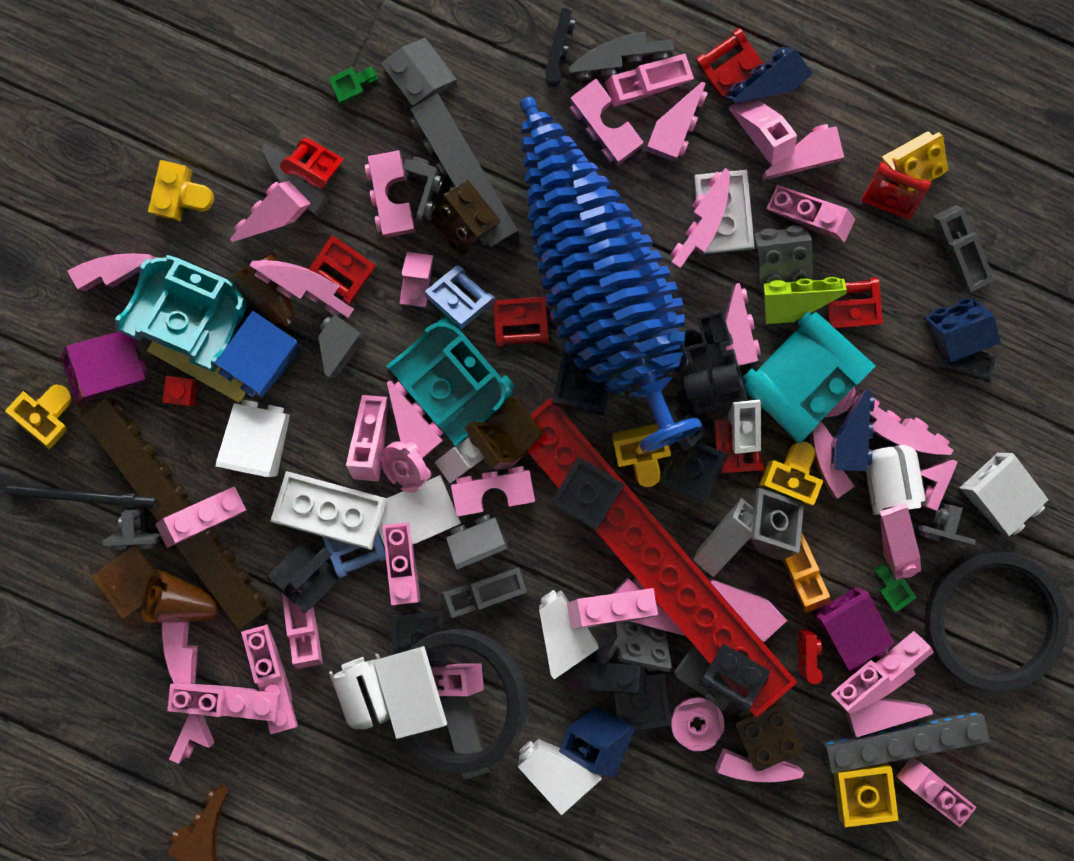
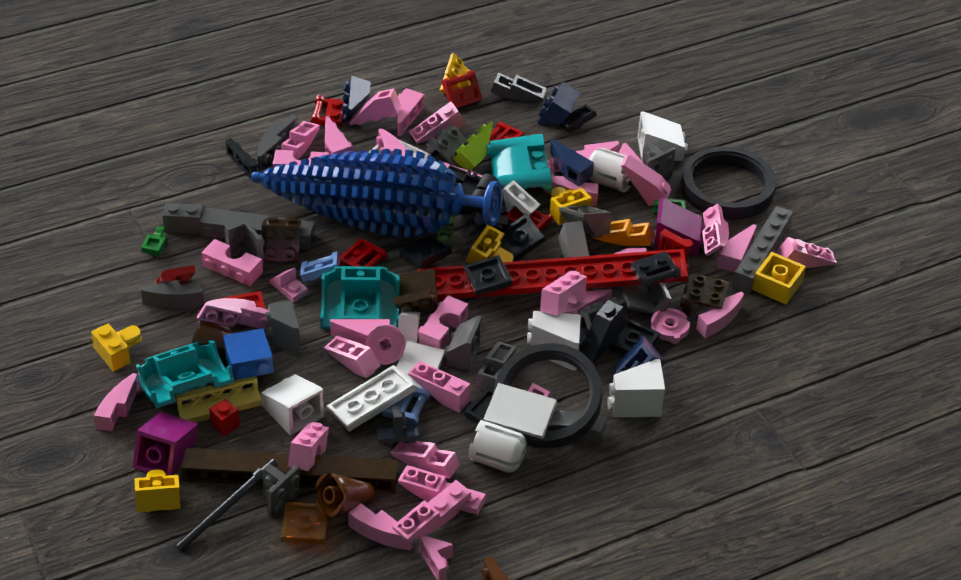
camera: 55 degrees left, 45 degrees down
bright pink slope [230,180,311,242] -> none

